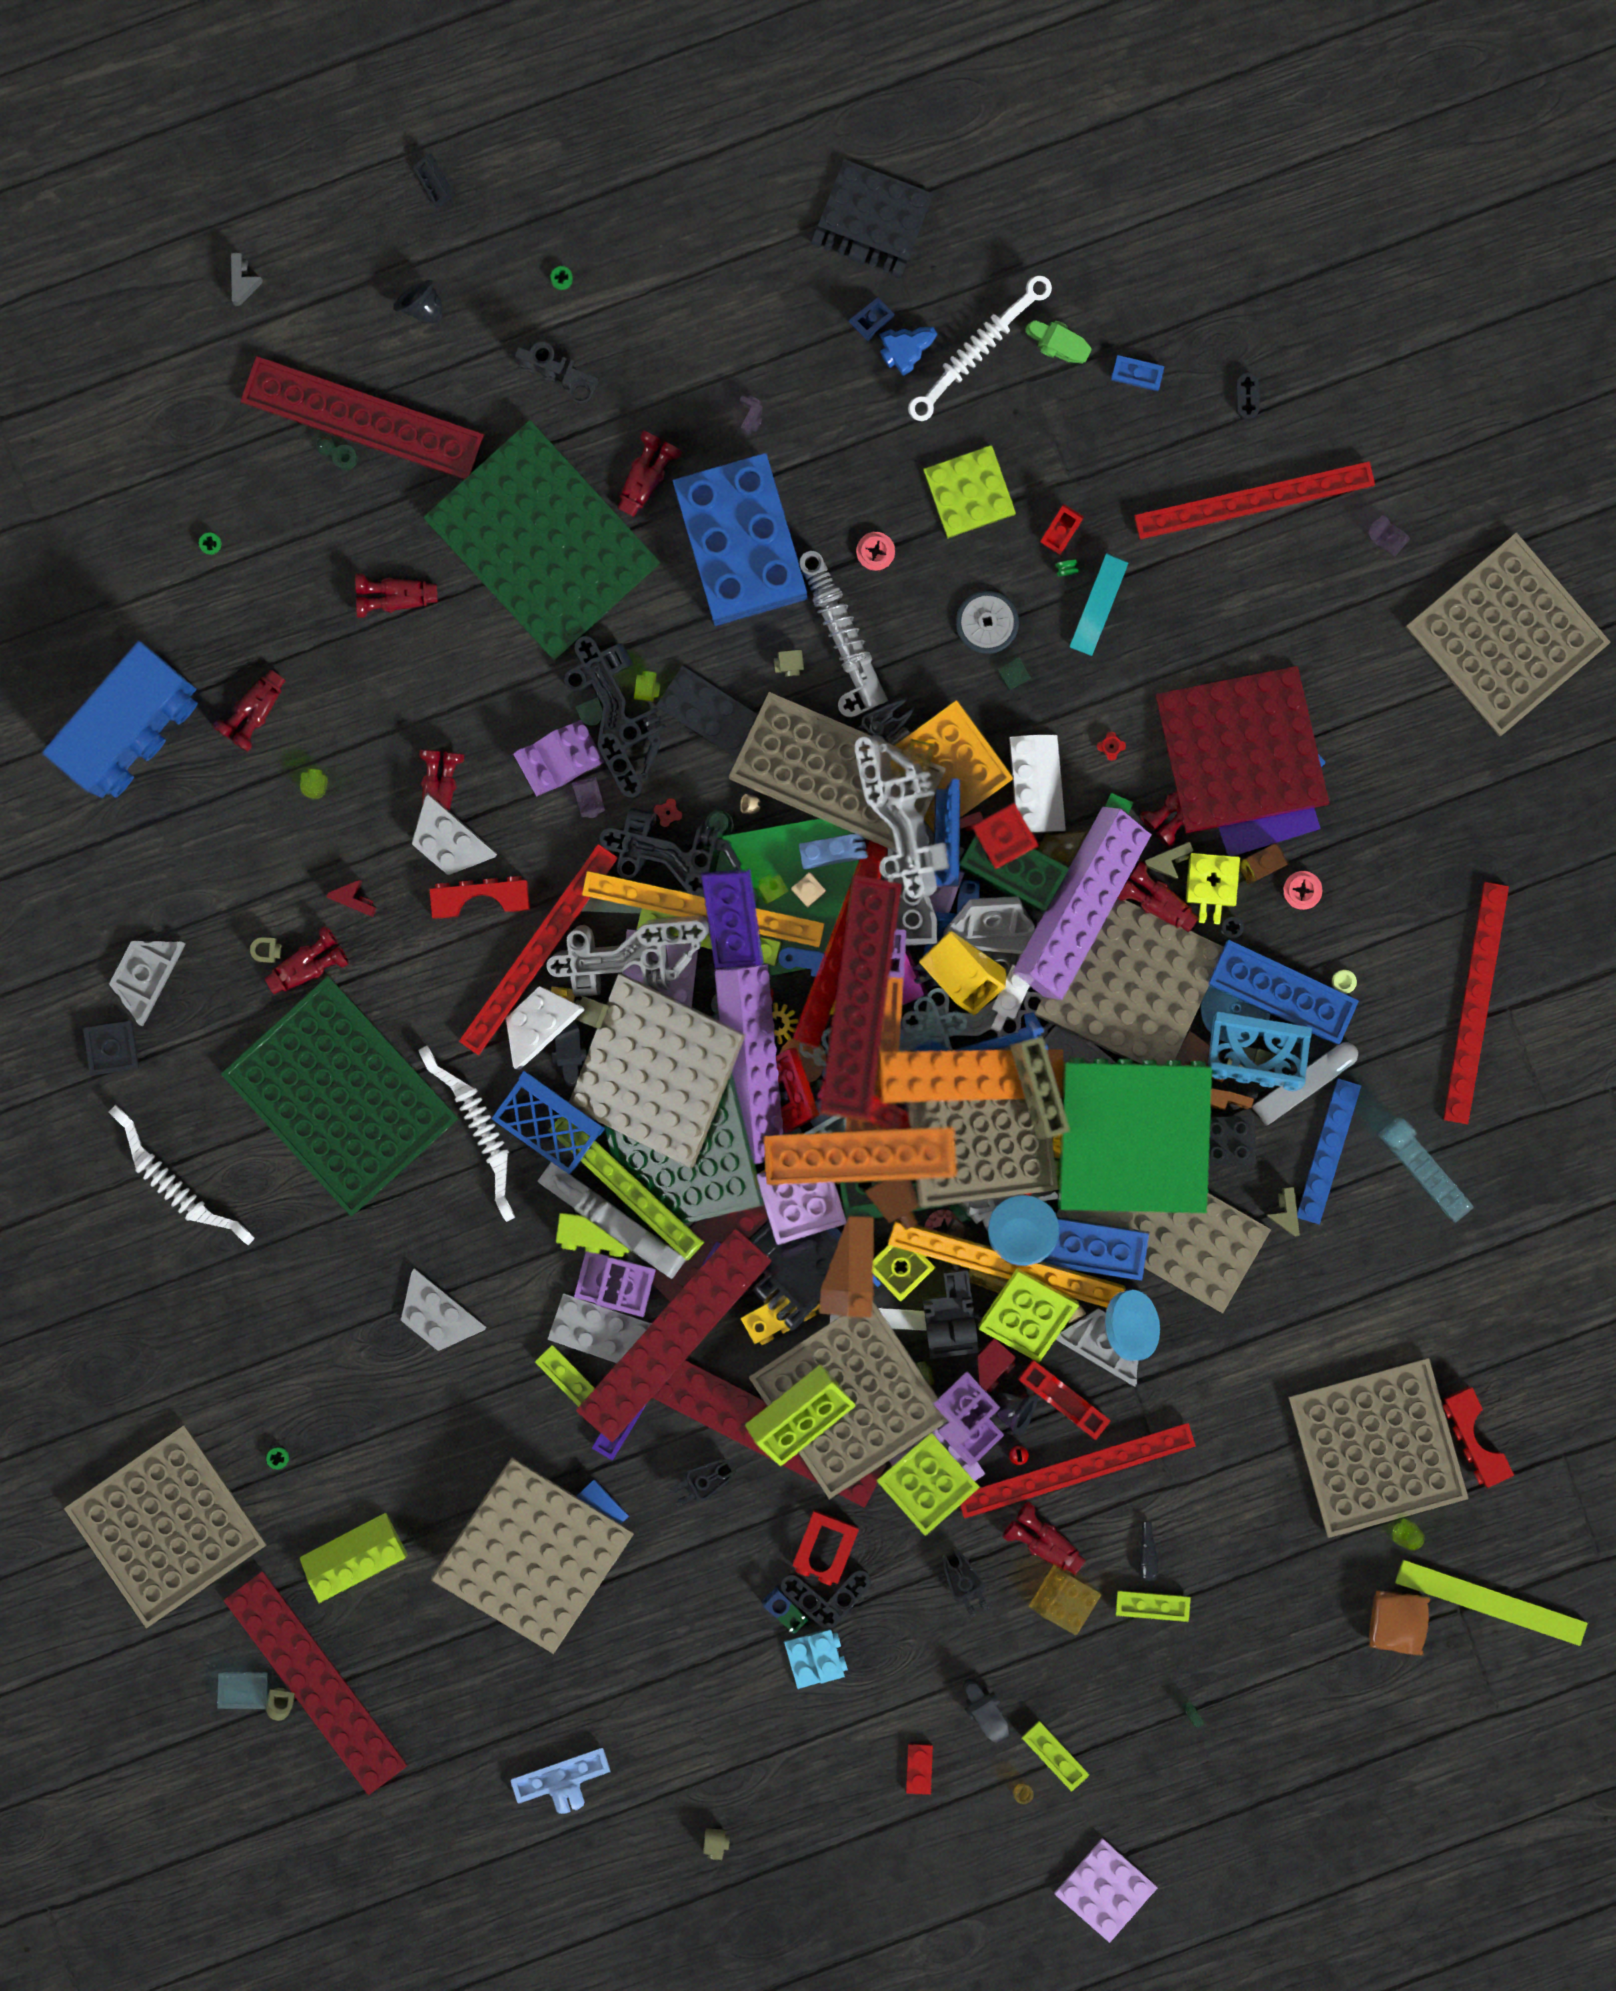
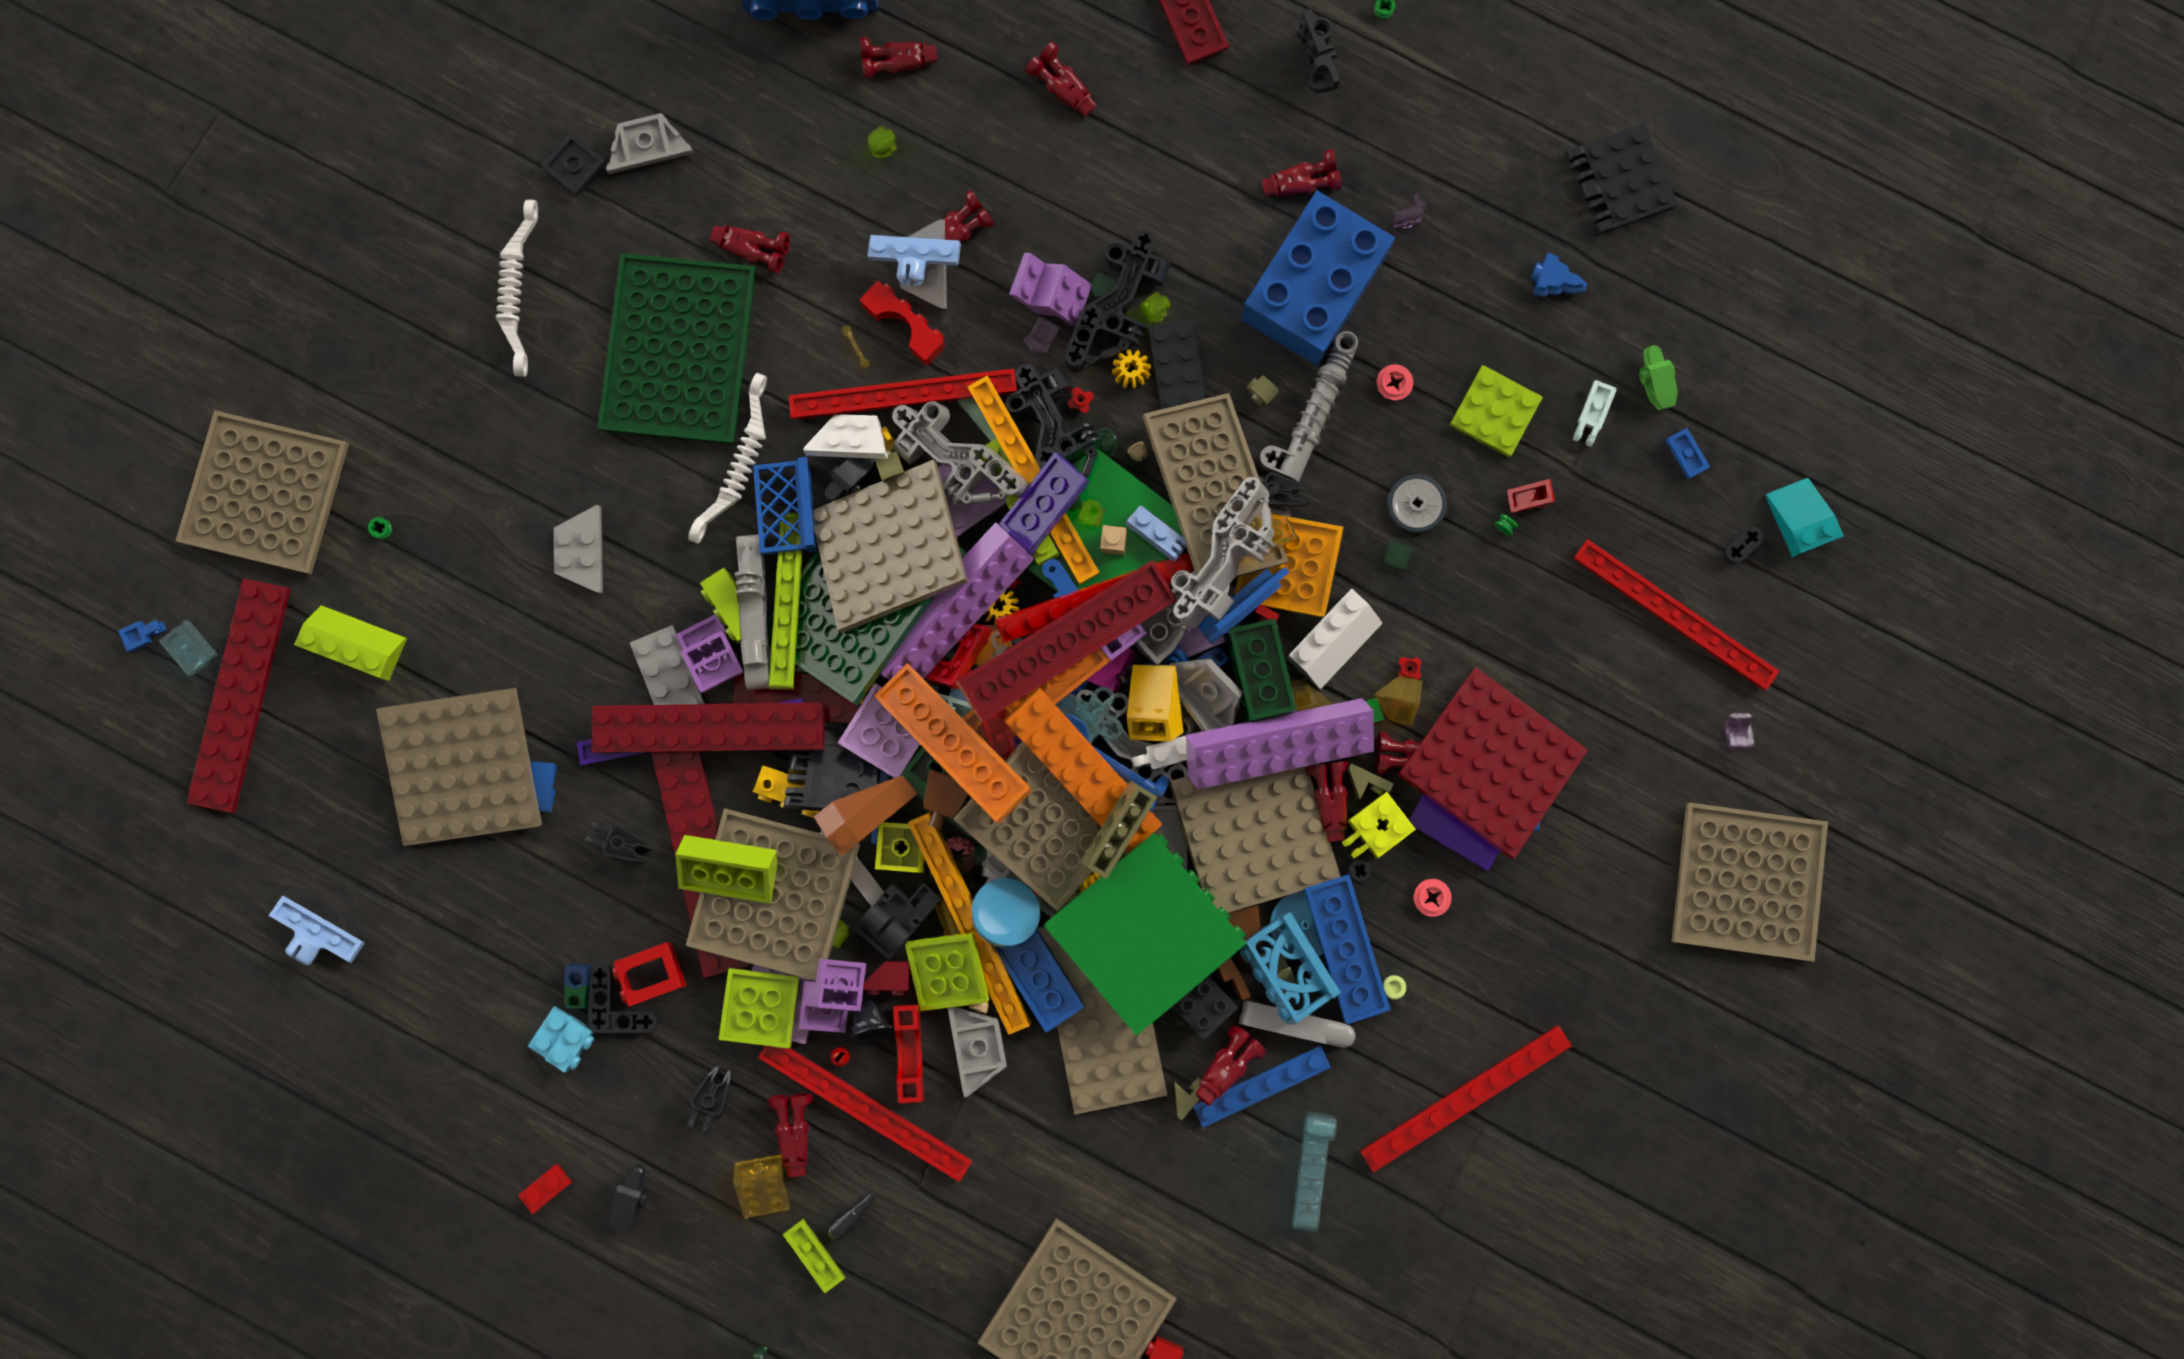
camera: 45 degrees right, 5 degrees down
olive plate [250,938,281,963] -> none
olive plate [266,1688,294,1721] -> none
dark red slope [327,880,377,917] -> none
dark green plate [423,420,660,661] -> none
lime plate [535,1345,595,1407] -> none
olive plate [703,1828,730,1860] -> none
dark blue slope [849,298,895,341] -> none
white piece [908,276,1052,421] -> none
red tile [972,803,1038,869] -> none
clear yellow hinge [1013,1783,1033,1804] -> none
lime plate [1022,1721,1089,1792] -> none
teal slope [1070,553,1129,656] -> none
dark azure piece [1105,1290,1160,1361] -> none
reddish brown torso [1239,842,1289,885] -> none
none -> blue plate [119,620,166,652]
none -> clear yellow hinge [842,326,869,367]
none -> light blue plate [868,235,961,286]
none -> yellow gear [1112,350,1151,389]
none -> dark red piece [1195,1026,1265,1106]
none -> clear yellow slope [1374,675,1422,726]
none -> light aqua hinge [1573,380,1617,447]
none -> teal slope [1765,478,1844,558]

